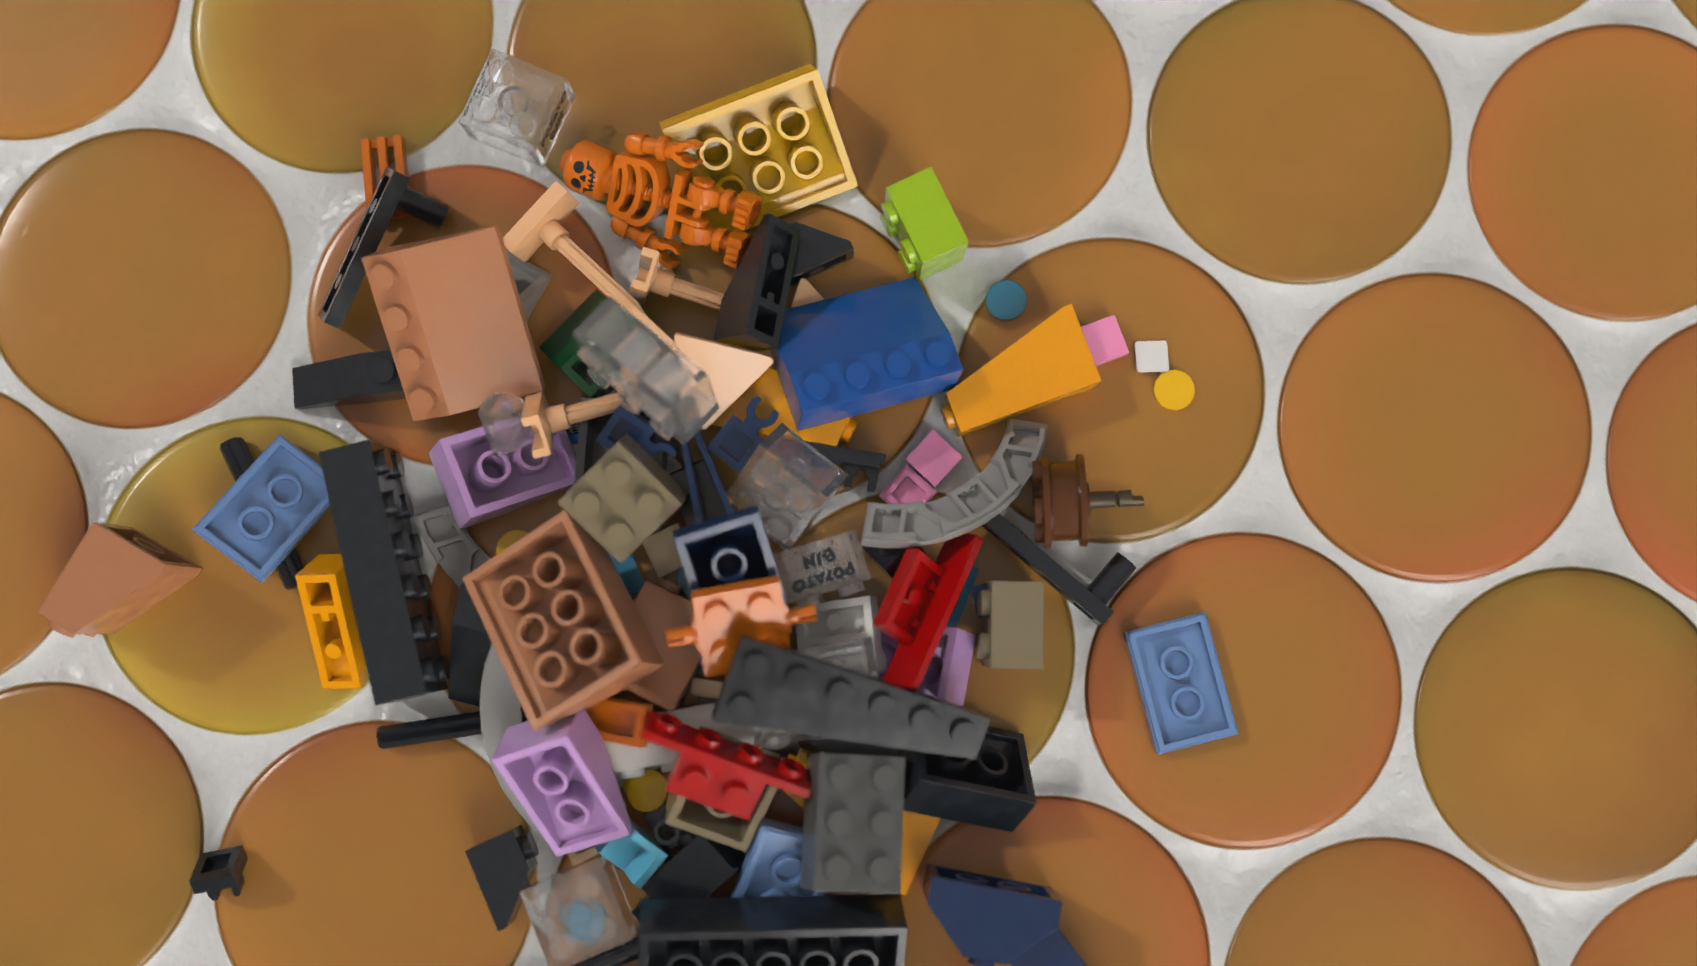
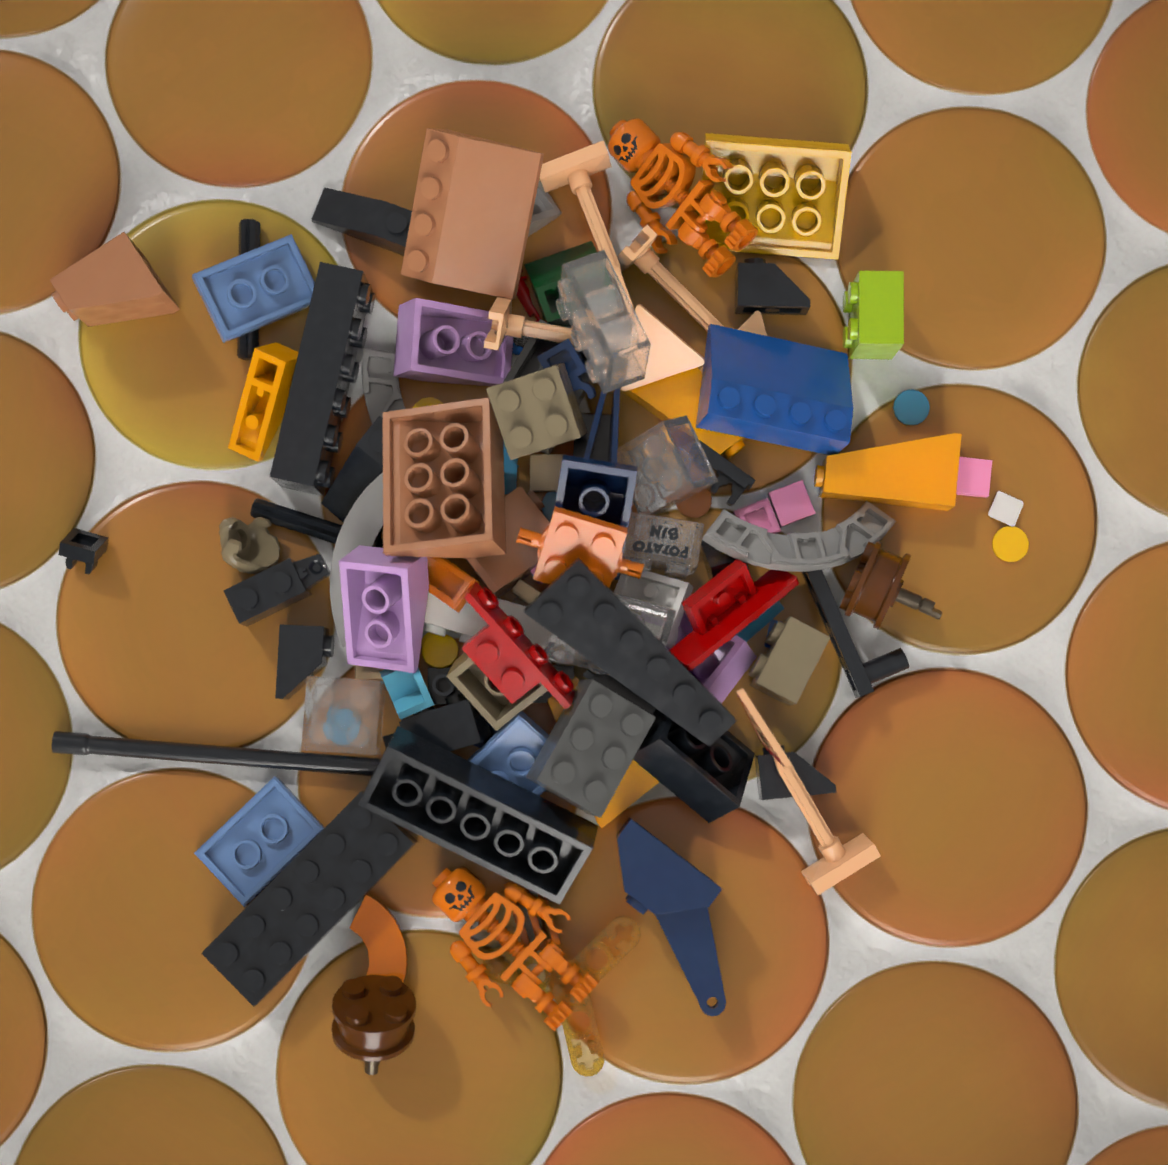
camera: 30 degrees right, 0 degrees up
black piece [318,167,448,329] -> none
orange tile [360,135,411,220] -> none
clear brick [458,48,576,168] -> none
clear plate [479,393,535,457] -> none
dark blue plate [706,396,779,474] -> none
black slope [714,214,801,352] -> none
medium blue tile [1123,612,1239,755] -> none
none -> dark tan hair [219,517,280,574]
none -> black hinge [224,554,330,627]
none -> red piece [516,270,542,322]
none -> dark orange piece [676,482,712,519]
none -> light nougat piece [736,688,881,895]
none -> black slope [754,745,837,800]

